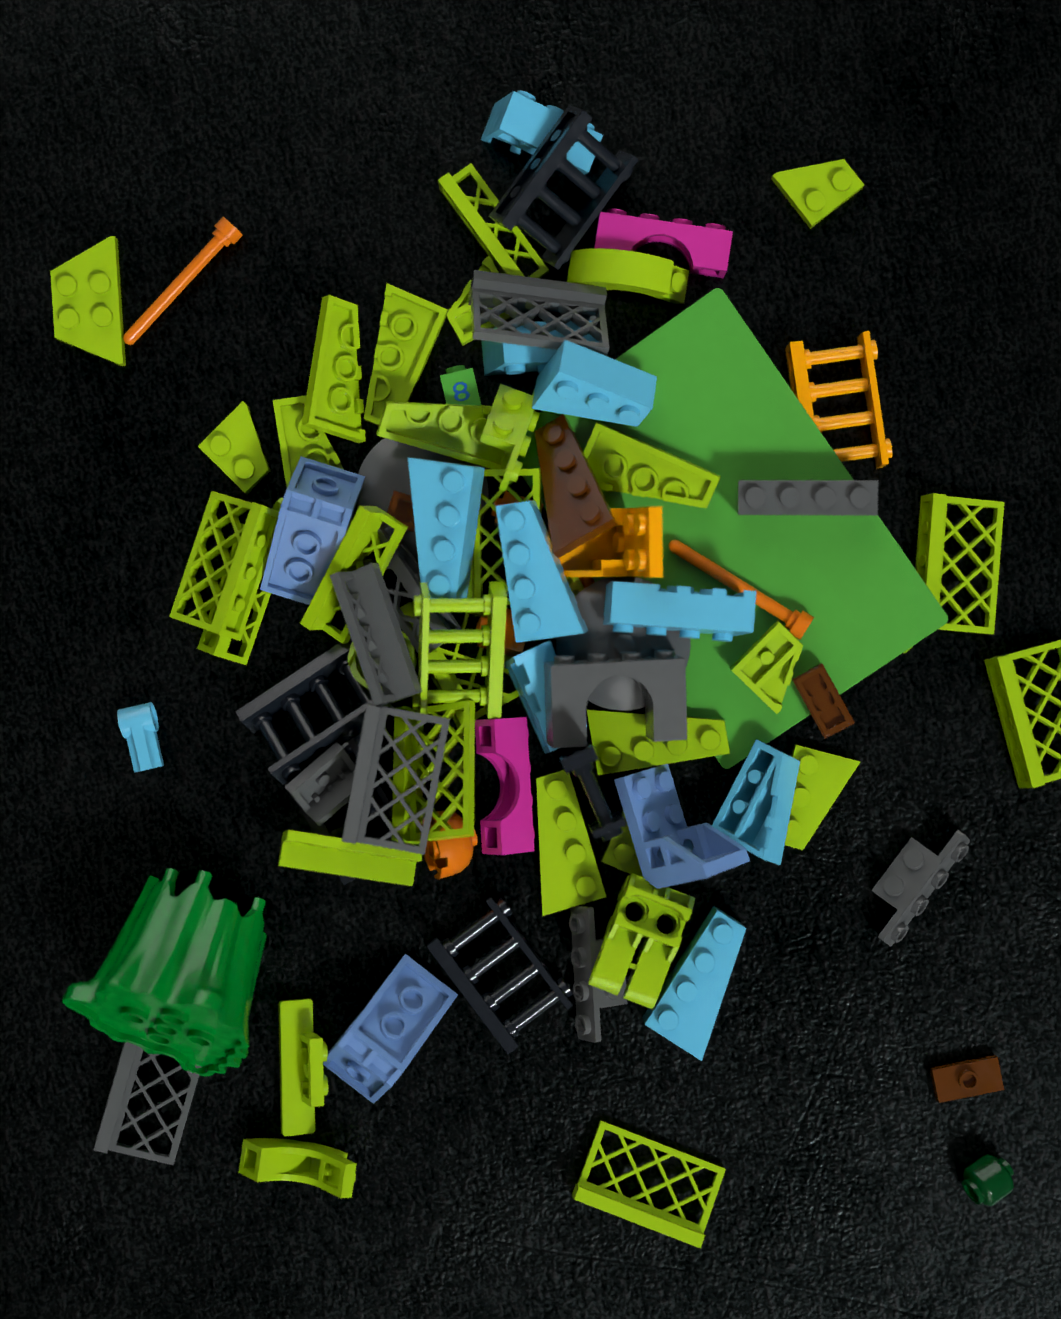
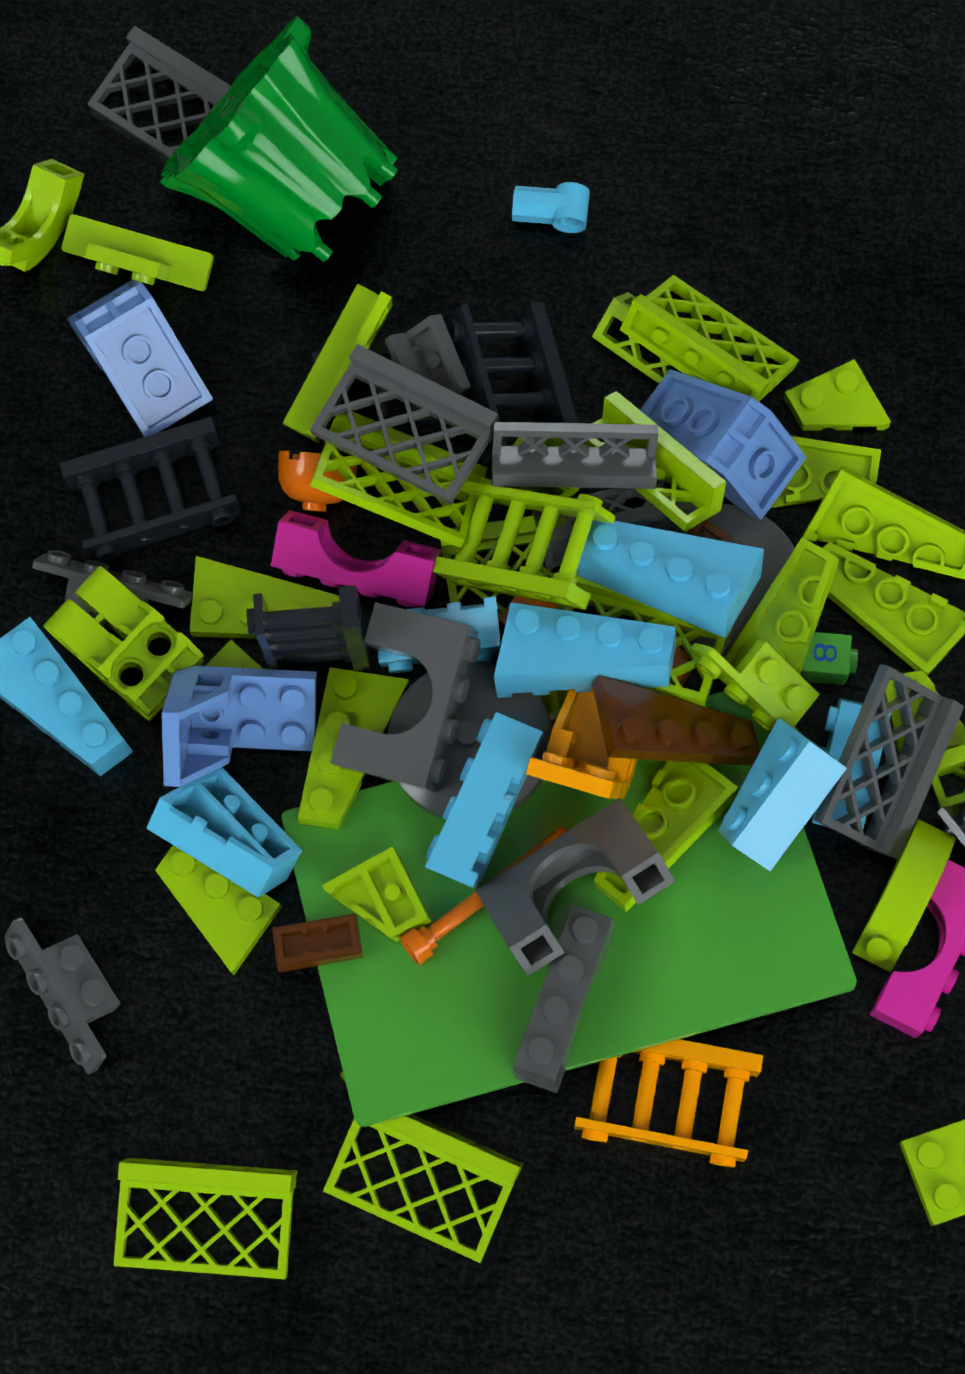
camera: 120 degrees right, 15 degrees down
none -> dark grey arch [476,798,675,976]

